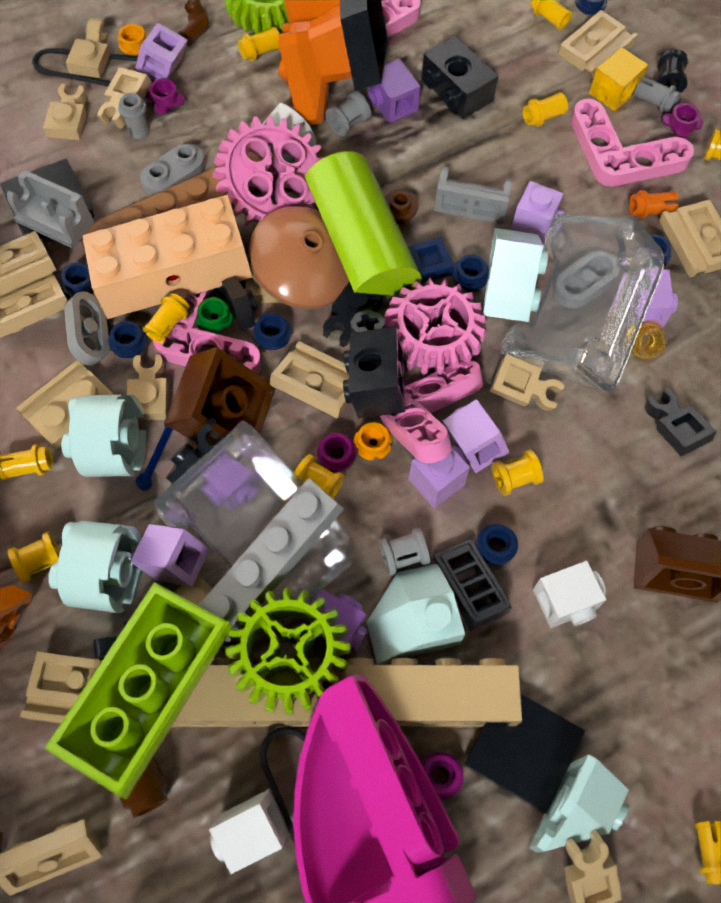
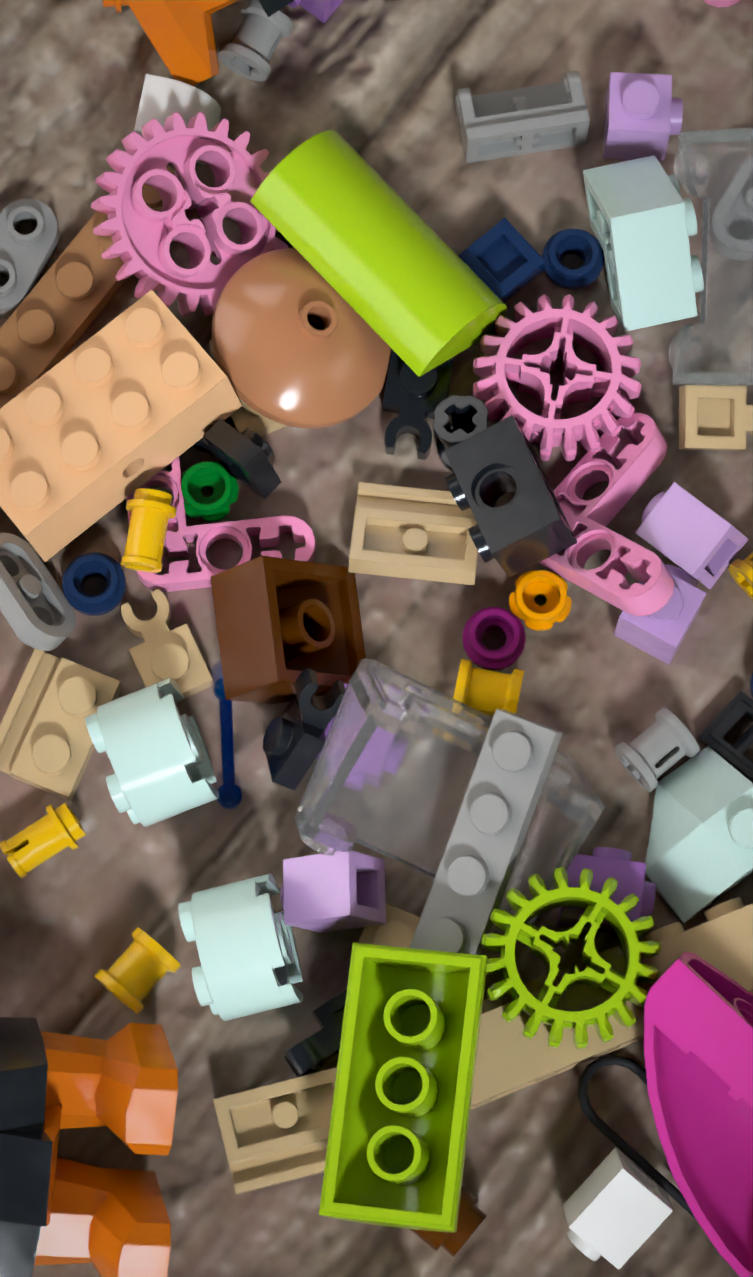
camera: 20 degrees left, 10 degrees up
dark blue plate [253,313,291,350] -> none
reddish brown plate [385,190,418,224] -> none

